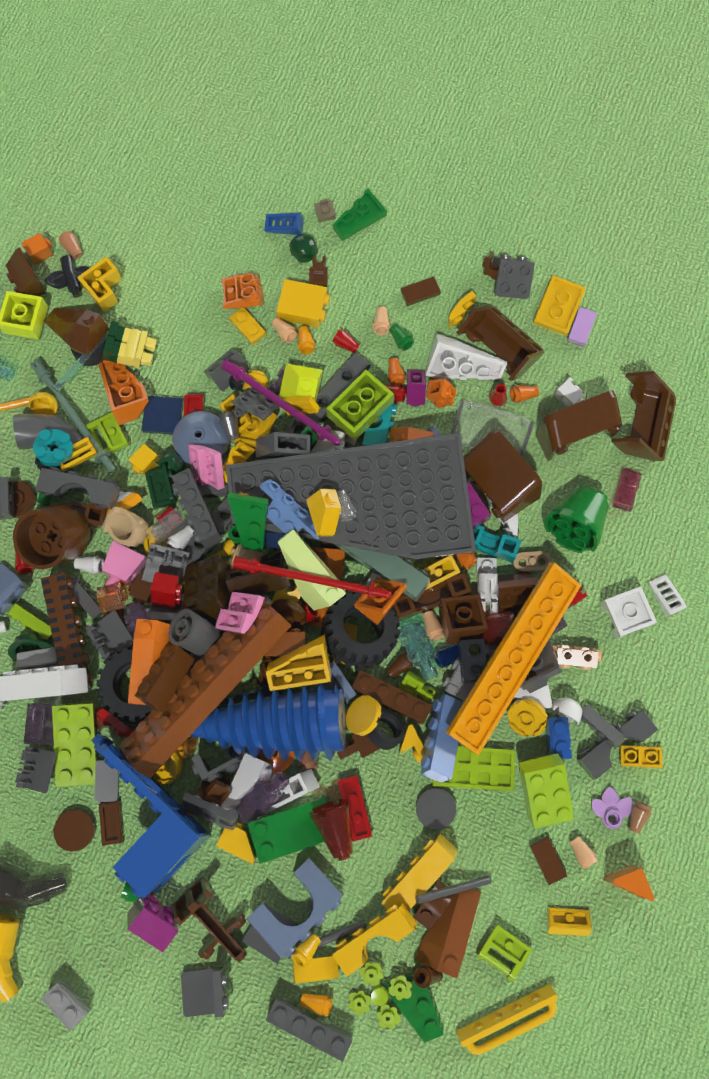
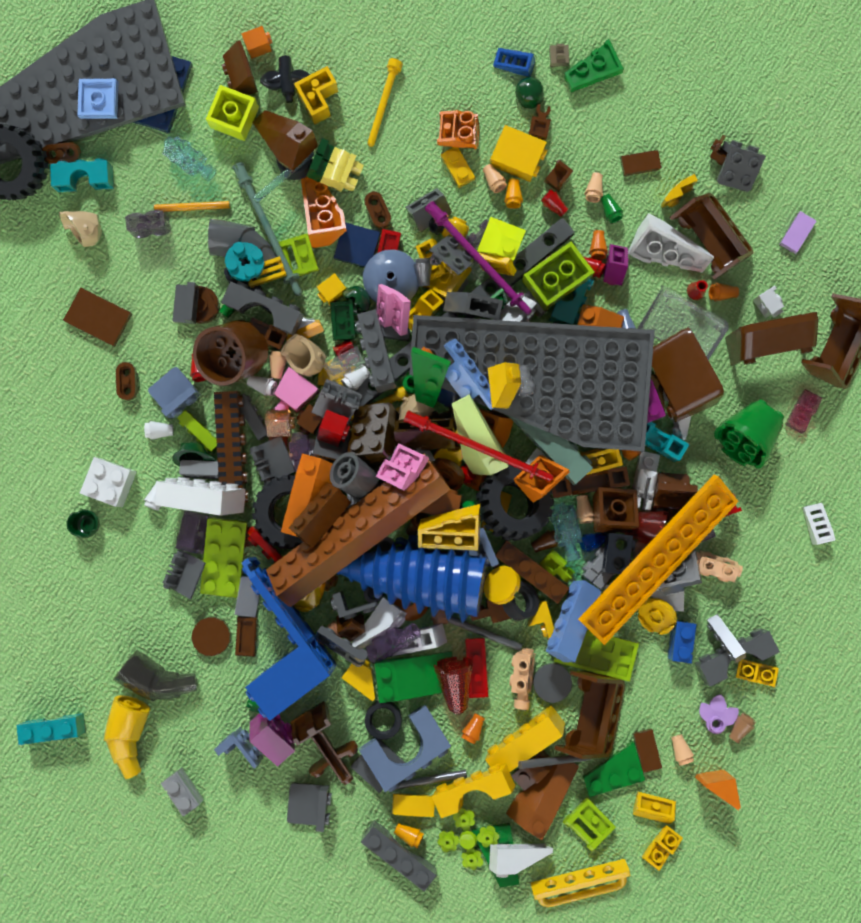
camera: 10 degrees right, 10 degrees up
yellow hair [29,392,58,415] -> none
nougat cone [59,231,83,259] -> none
yellow cone [291,934,321,967] -> none
reddish brown cone [413,965,443,988] -> none
orange brick [426,378,456,408] -> none
tan plate [512,551,552,572] -> none
lime brick [518,753,574,829] -> none
yellow tile [533,275,586,336] -> none
white hair [552,698,583,725] -> none
white panel [600,586,657,640] -> none
none -> sand blue bracket [214,727,263,769]
none -> light nougat cone [269,351,287,379]
none -> reddish brown plate [364,191,391,229]
none -> black tyre [365,701,402,740]
none -> yellow piece [367,58,403,147]
none -> dark grey bar [448,616,522,651]
none -> orange cone [461,713,485,745]
none -> white slope [489,844,553,878]
none -> light nougat brick [509,648,536,710]
none -> reddish brown panel [544,160,573,192]
none -> reddish brown windscreen [554,671,625,759]
none -> green wing [583,741,645,797]
none -> yellow slope [641,825,683,871]

